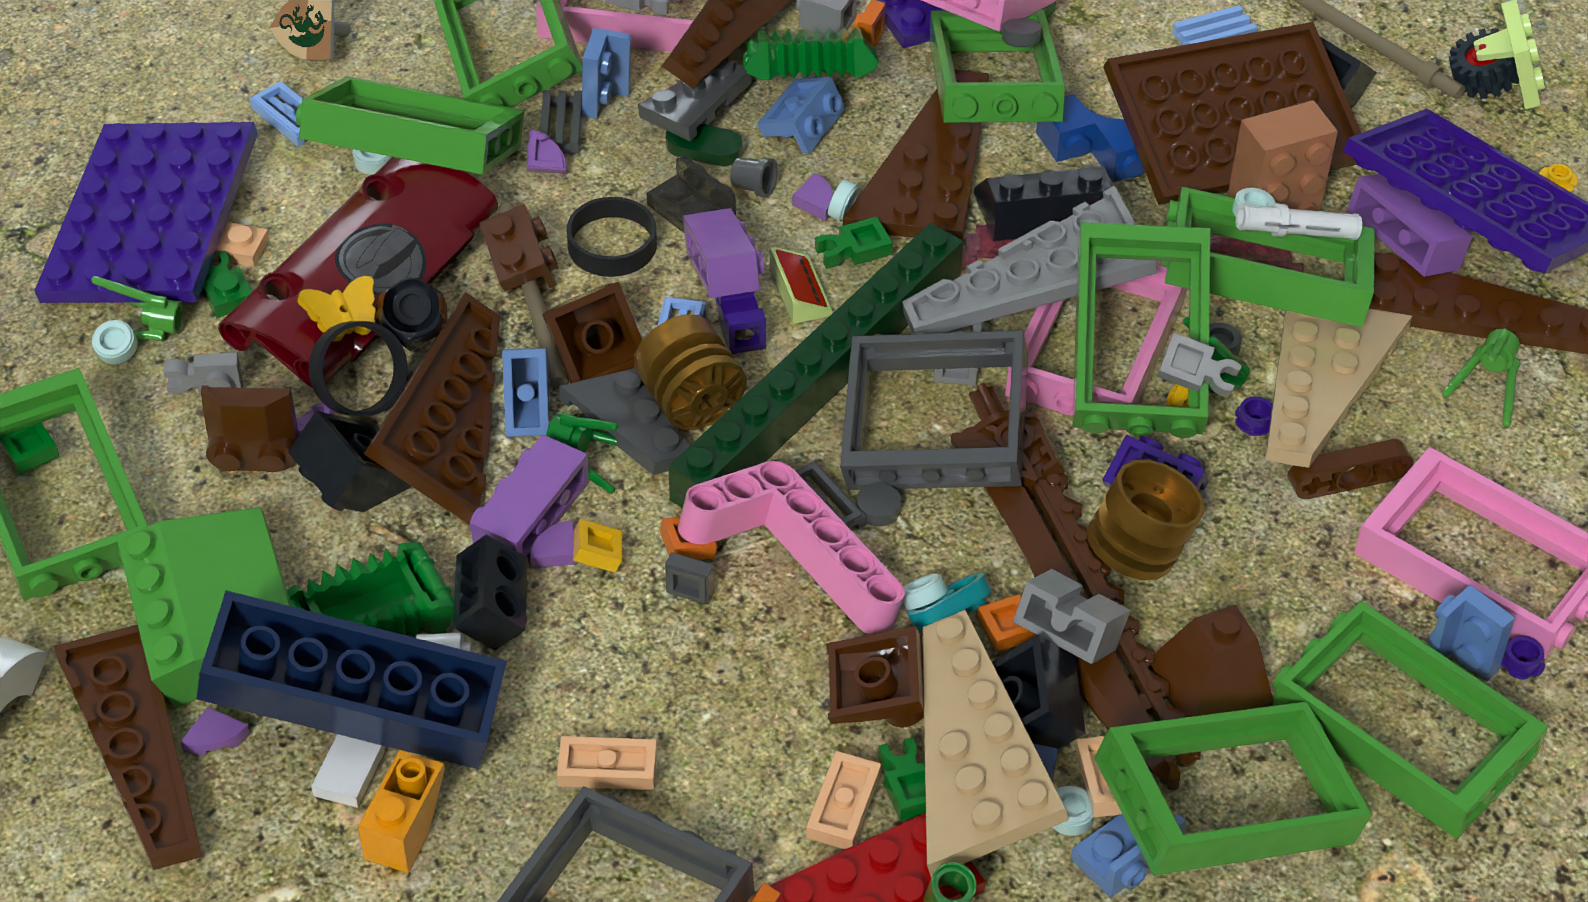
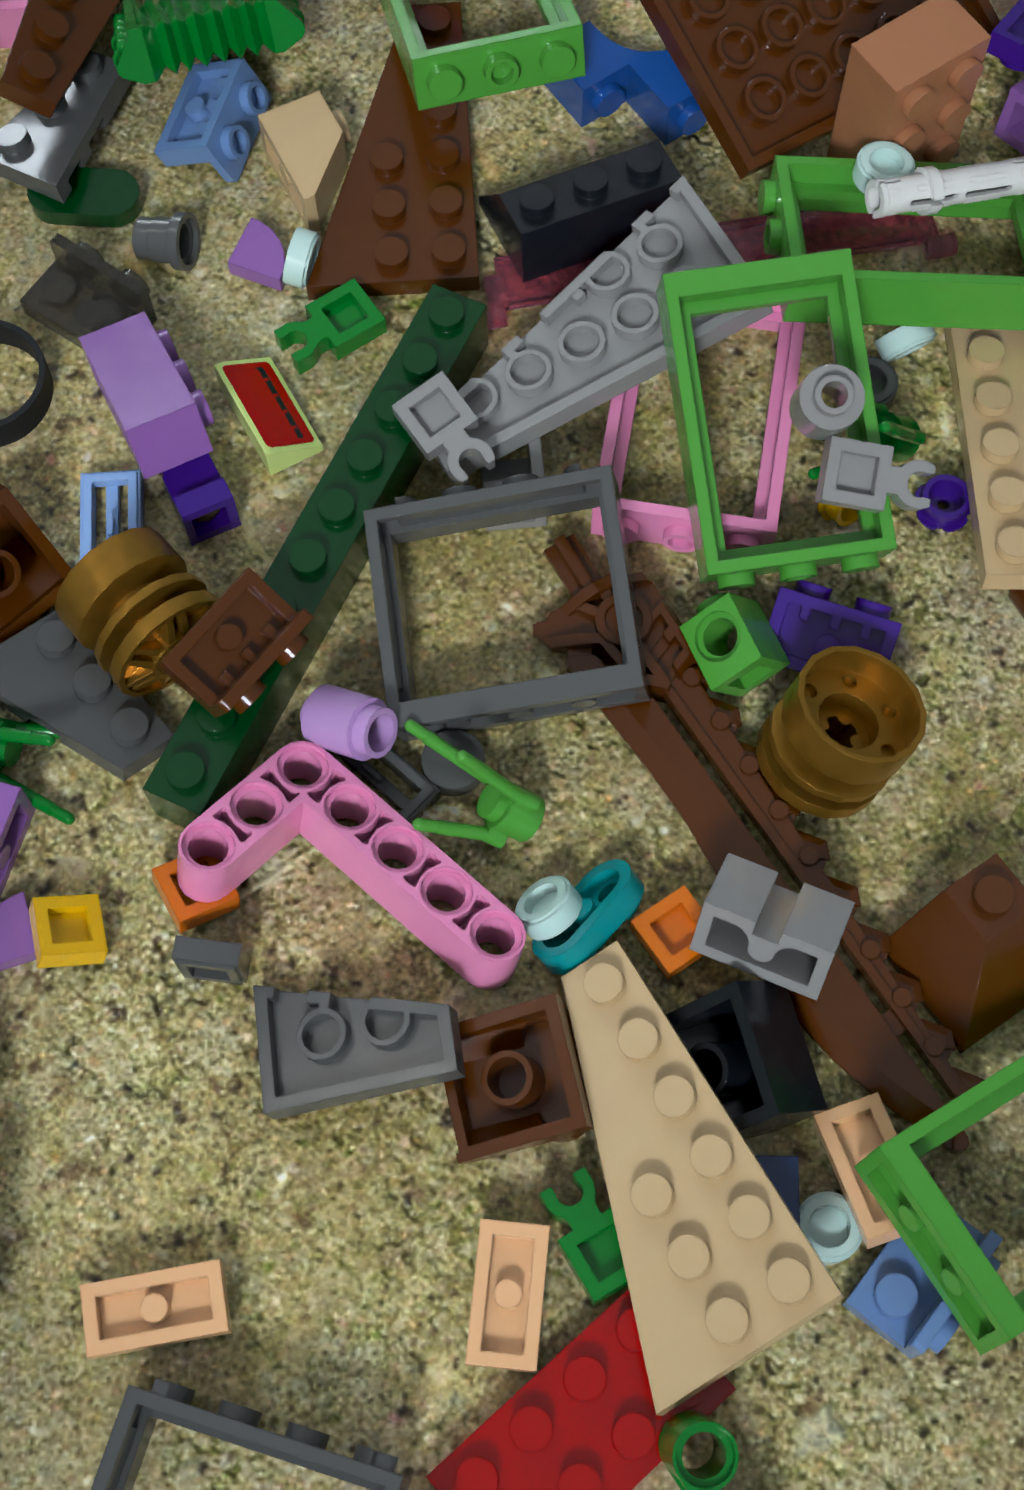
camera: 10 degrees left, 20 degrees up
none -> reddish brown bracket [157,567,314,718]
none -> dark grey wing [253,985,466,1120]
none -> tan slope [257,90,351,232]
none -> lavender brick [300,684,398,761]
none -> light grey plate [392,371,495,486]
none -> bright green plant [404,720,545,849]
none -> bright green brick [679,592,790,697]
none -> light grey brick [789,364,865,440]
none -> light aqua tile [874,326,937,363]

